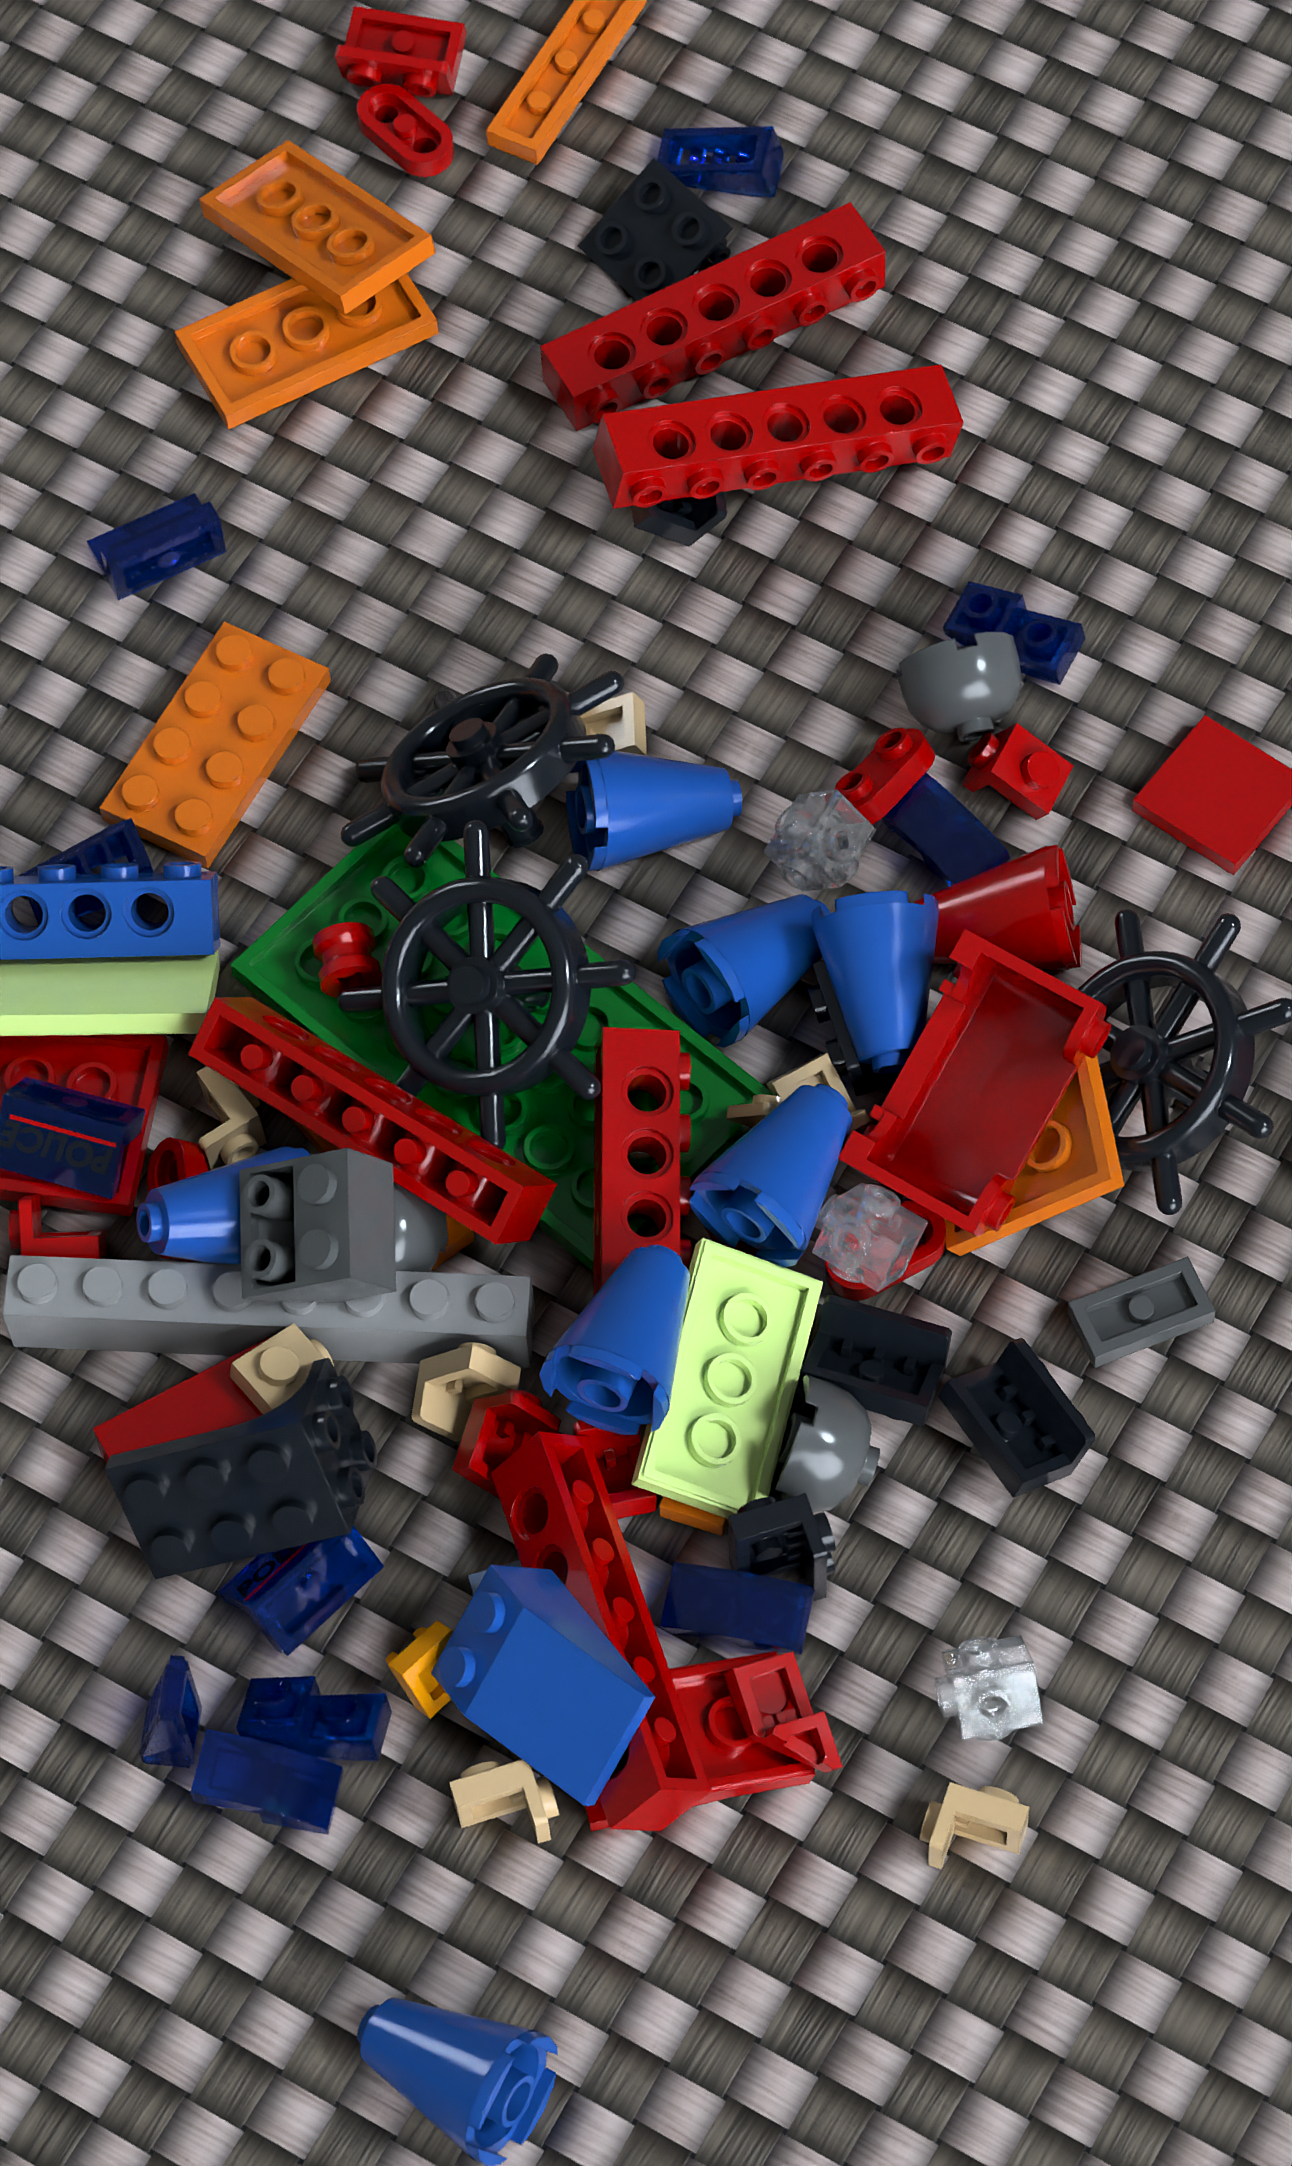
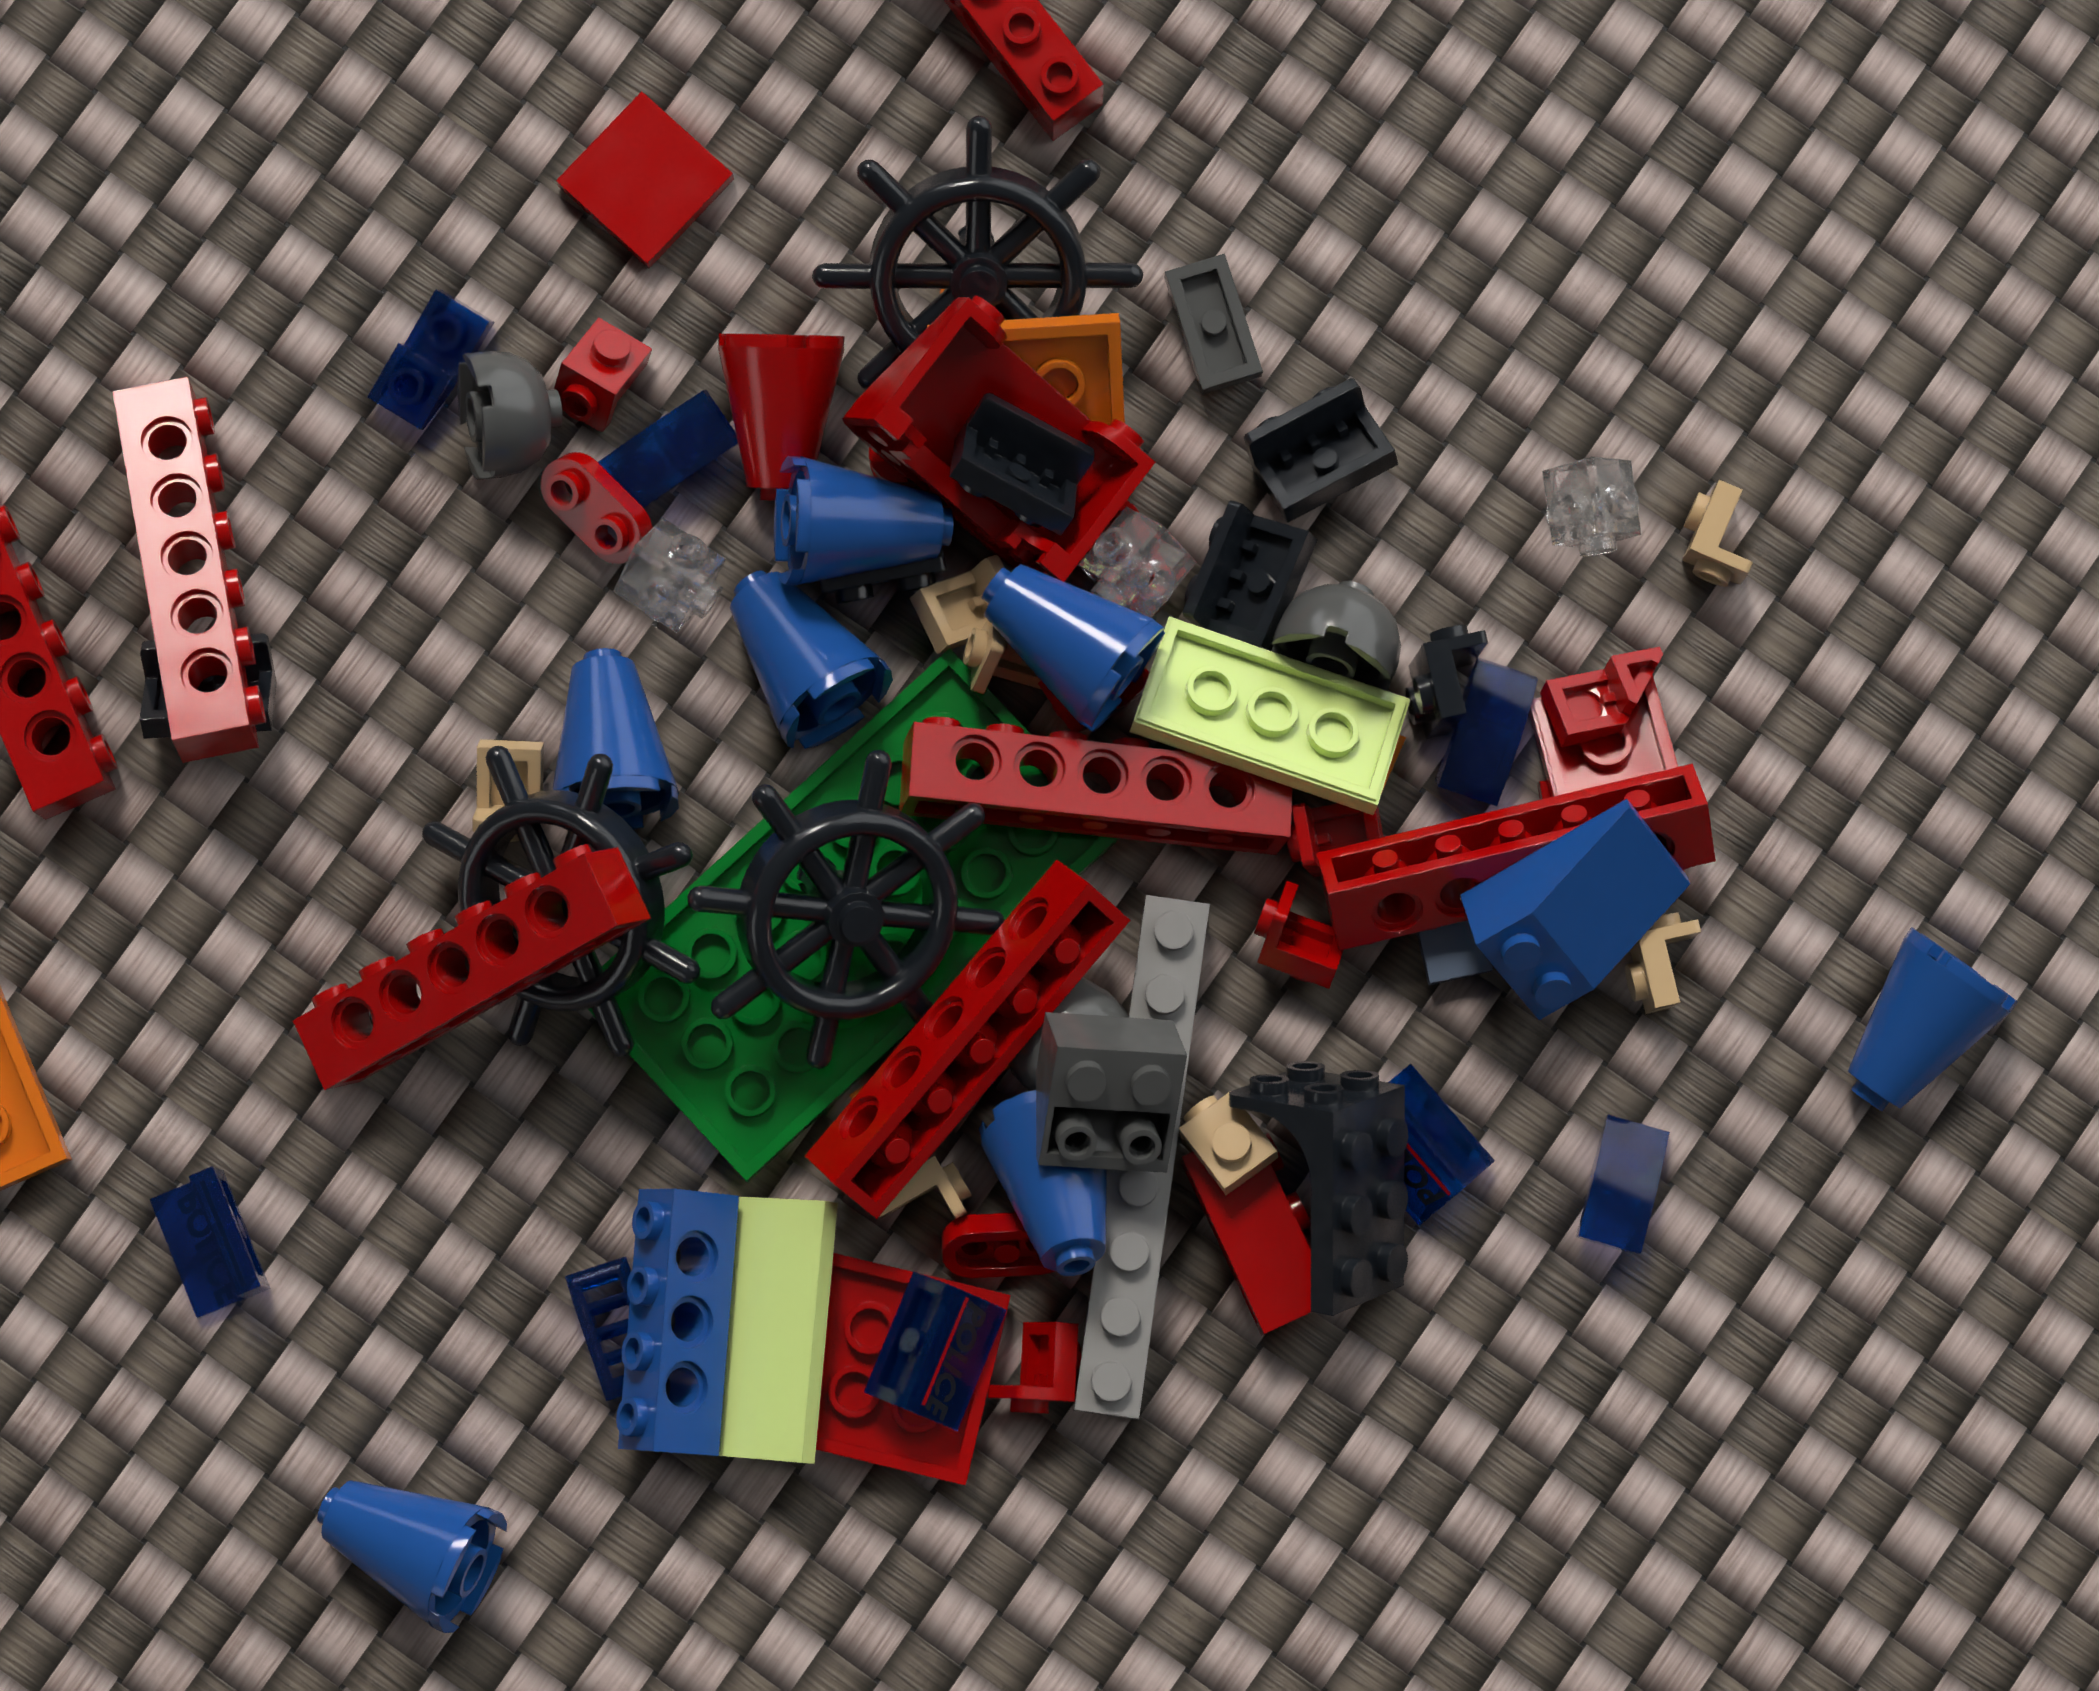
camera: 90 degrees left, 20 degrees up
orange plate [100,622,331,869] -> none
clear blue slope [139,1655,202,1768] -> none
clear blue slope [236,1676,392,1761] -> none
red wheel [312,922,382,998] -> none
light orange tile [386,1620,453,1719] -> none
tan bracket [412,1342,521,1442] -> none
blue cone [539,1245,690,1435] -> none
none -> red brick [293,844,651,1090]
none -> black bracket [949,393,1095,536]

